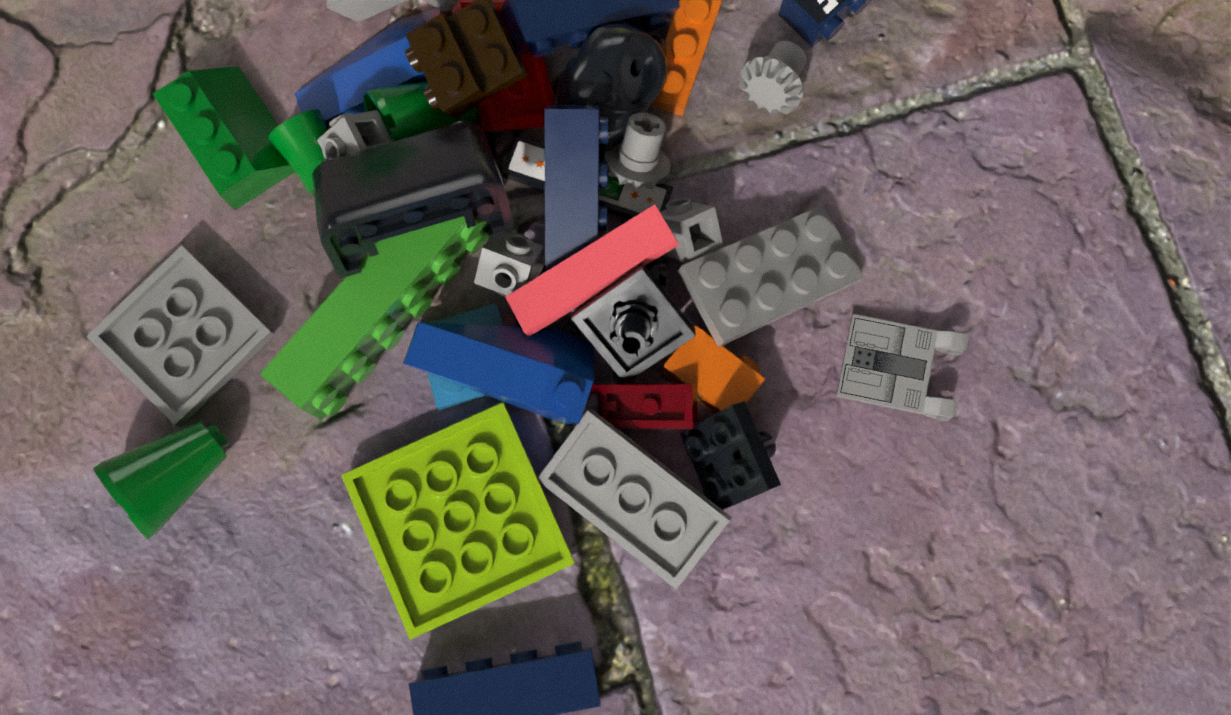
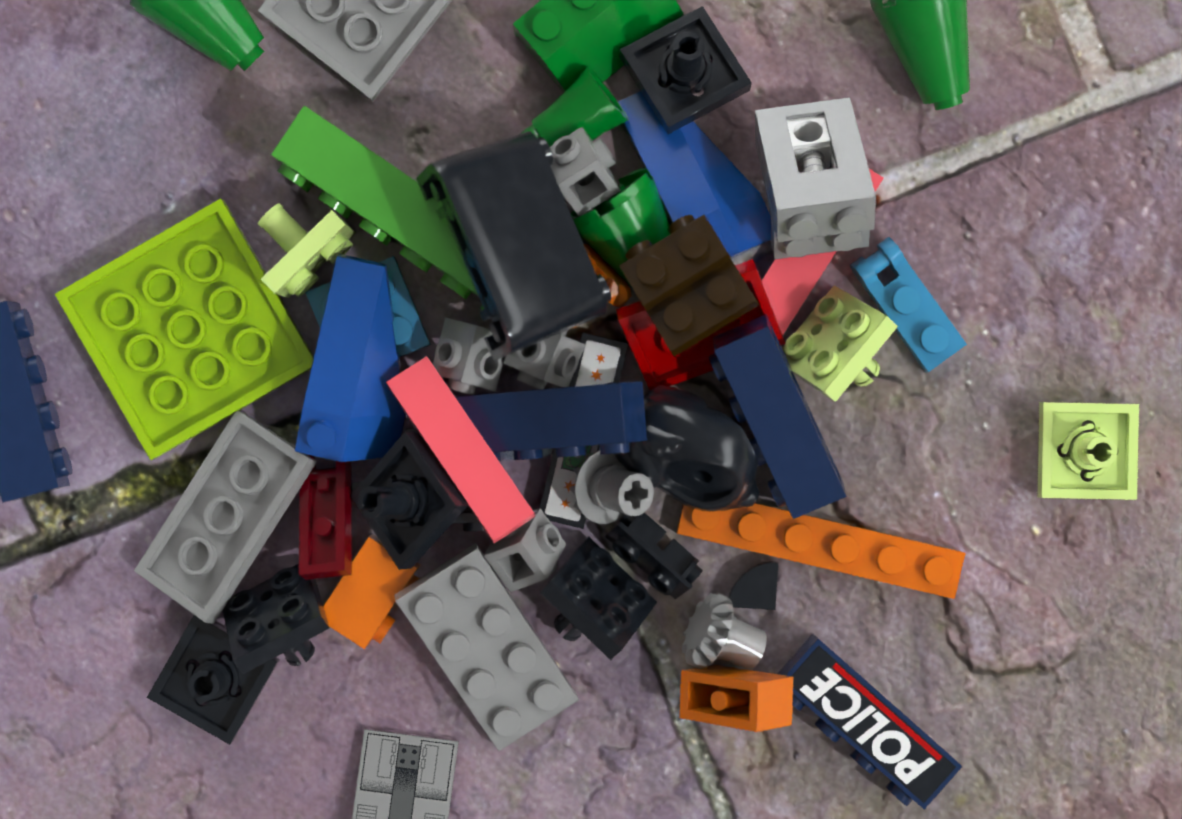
camera: 85 degrees right, 10 degrees up
none -> black plate [147,615,280,745]
none -> yellowish green plate [257,203,356,298]
none -> light grey brick [504,330,586,389]
none -> black plate [540,537,657,660]
none -> black hinge [605,512,703,599]
none -> black plate [620,6,752,134]
none -> orange brick [679,665,793,732]
none -> black tile [728,561,778,610]

